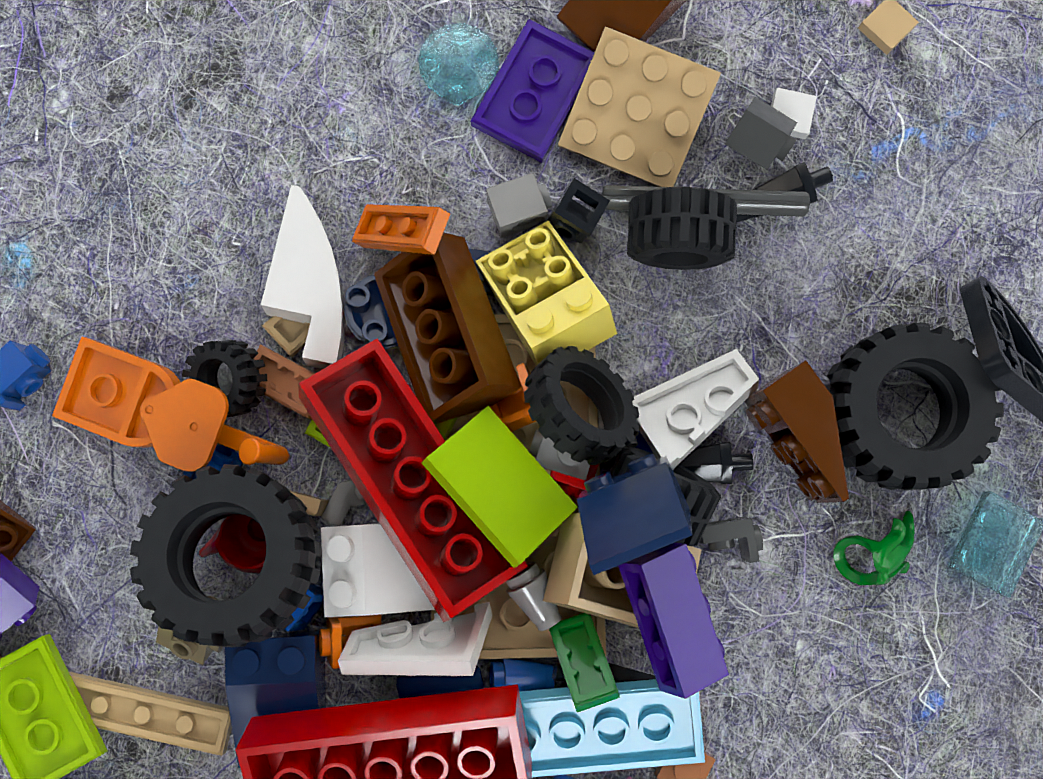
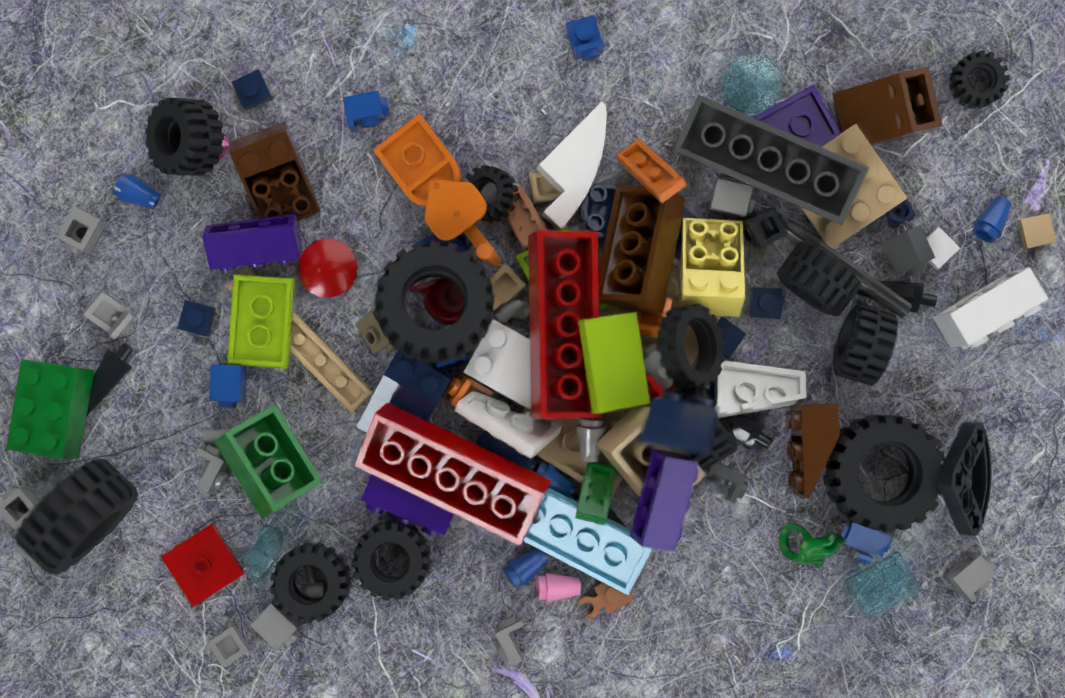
camera: 35 degrees right, 5 degrees up
none -> red dish [298,238,358,298]
none -> tan tile [490,264,526,306]
none -> blue bracket [566,15,605,61]
none -> dark grey brick [673,94,869,225]
none -> dark blue plate [717,317,747,358]
none -> dark blue plate [749,287,783,319]
none -> black tyre [833,303,898,386]
none -> blue piece [841,522,892,564]
none -> dark blue plate [885,198,915,229]
none -> white brick [933,267,1048,349]
none -> blue cone [973,196,1012,242]

